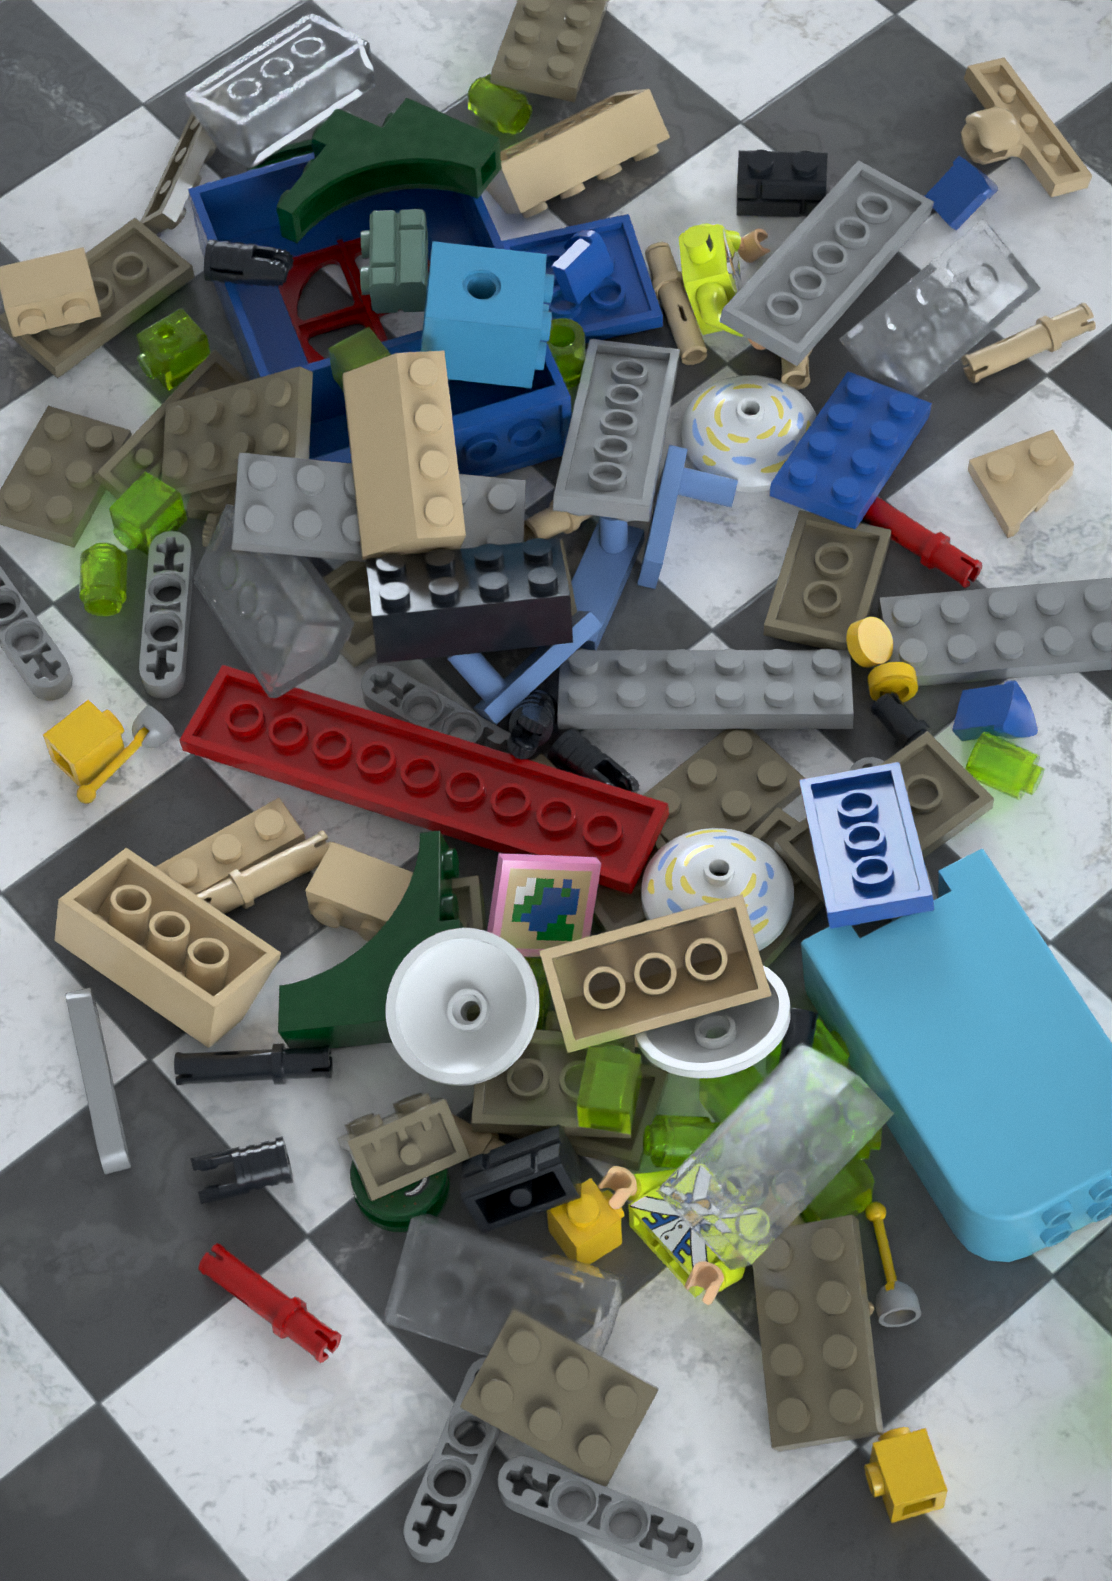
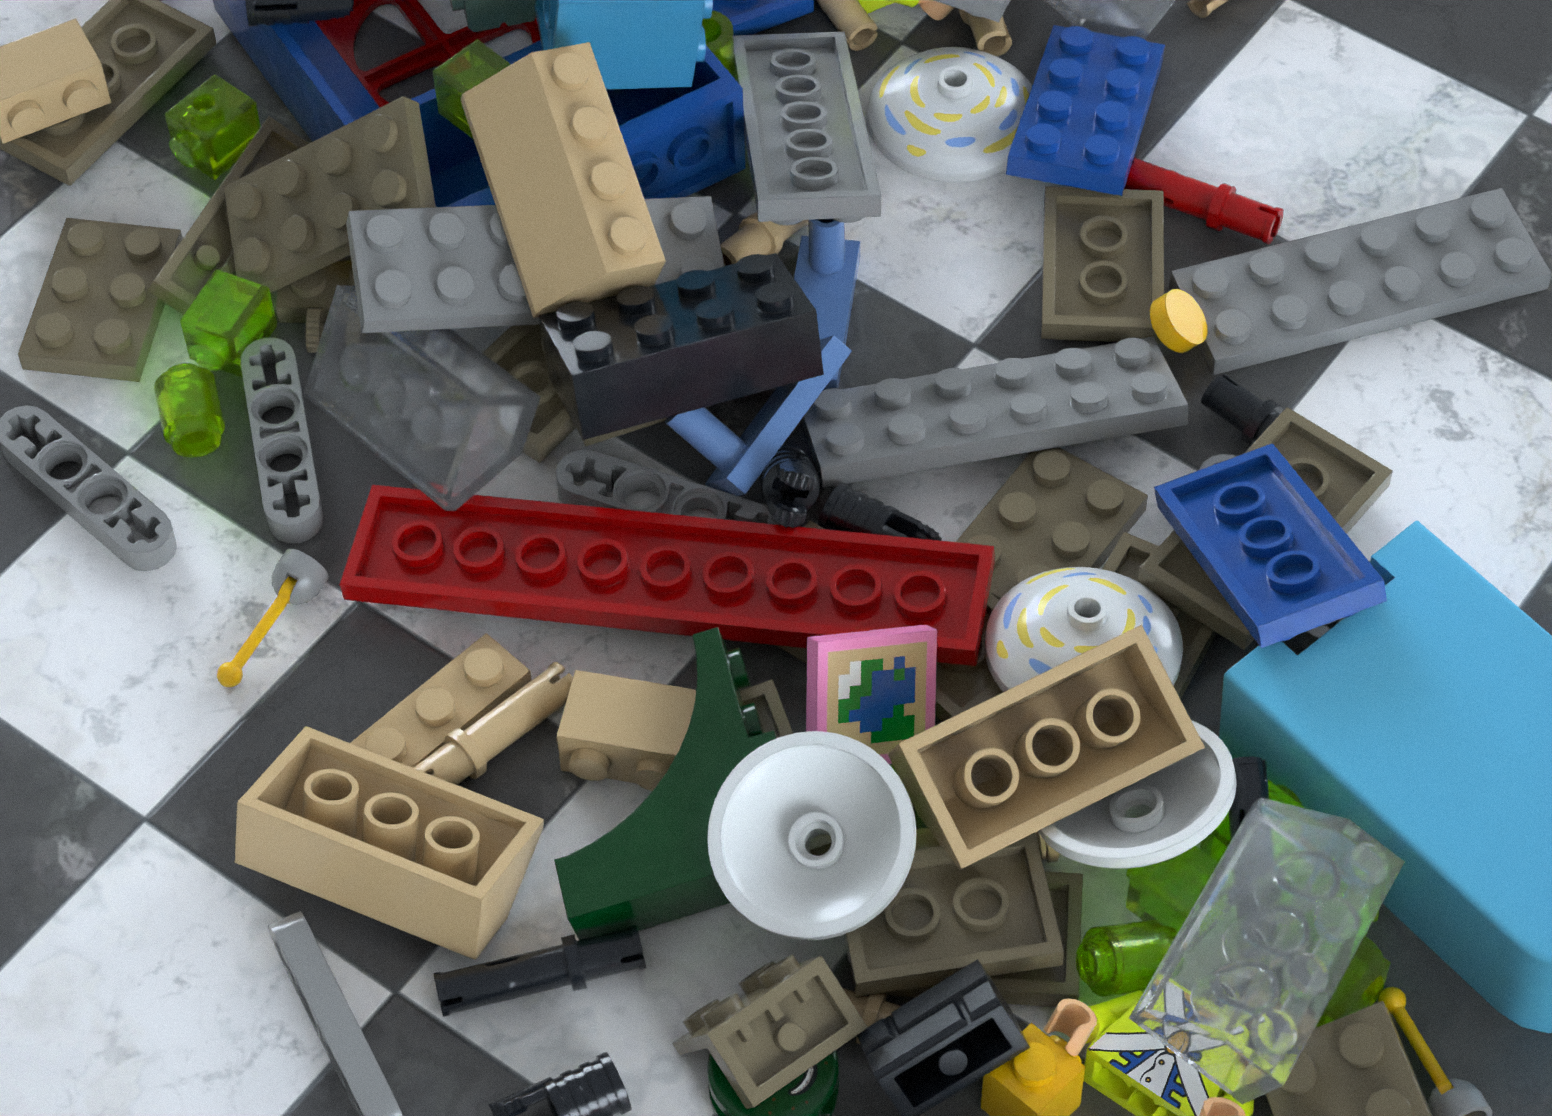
camera: 15 degrees left, 5 degrees down
yellow brick [43,700,125,787] -> none
clear neon green brick [577,1045,642,1135] -> none
medium blue piece [637,445,738,589] -> none
yellow tile [868,662,918,703] -> none
blue tile [952,680,1038,741] -> none
clear neon green brick [965,731,1045,800] -> none
tan wing [968,430,1074,538] -> none

